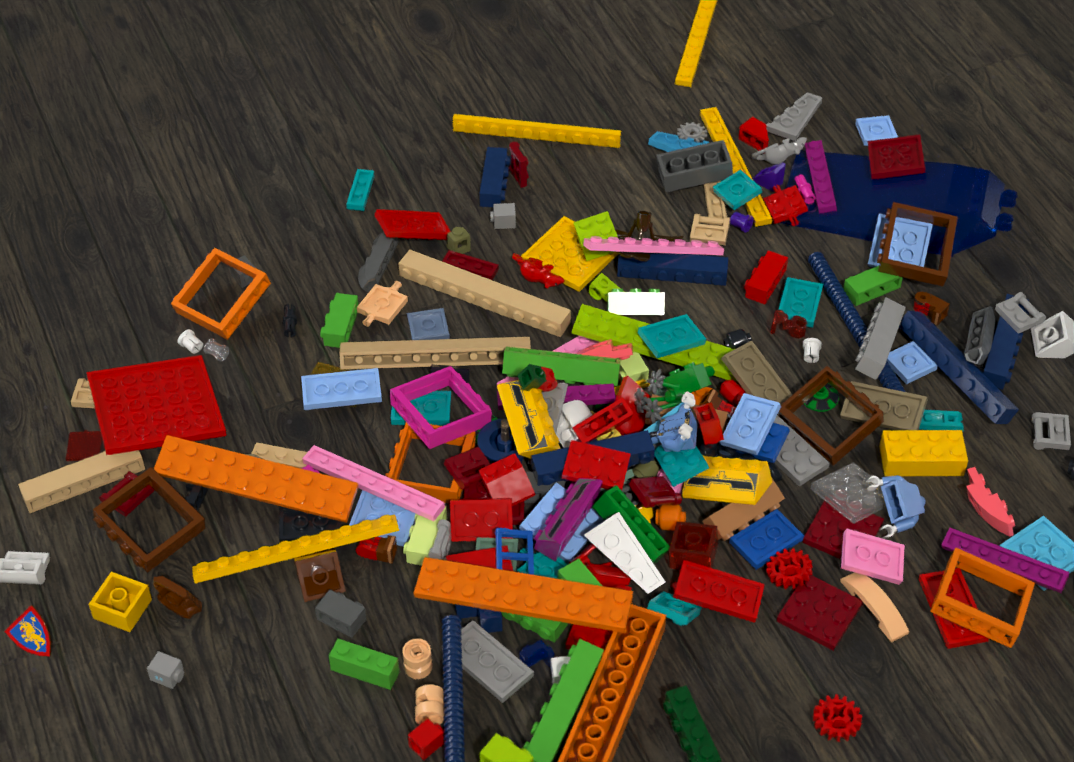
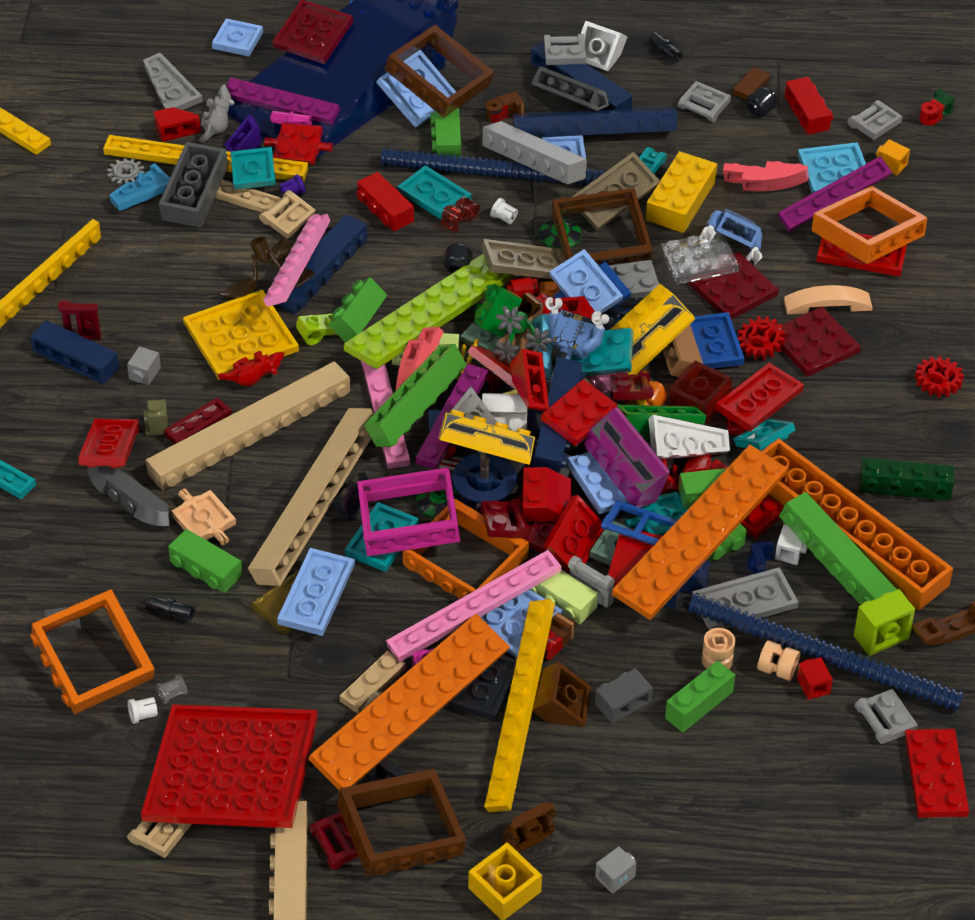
camera: 65 degrees left, 0 degrees up
clear red piece [66,430,102,461] -> none
sand blue tile [407,308,450,340] -> none
dark green leg [517,364,558,391] -> none
lime brick [573,211,618,261] -> none
teal plate [638,314,706,358] -> none
bright pink plate [841,529,904,585] -> none

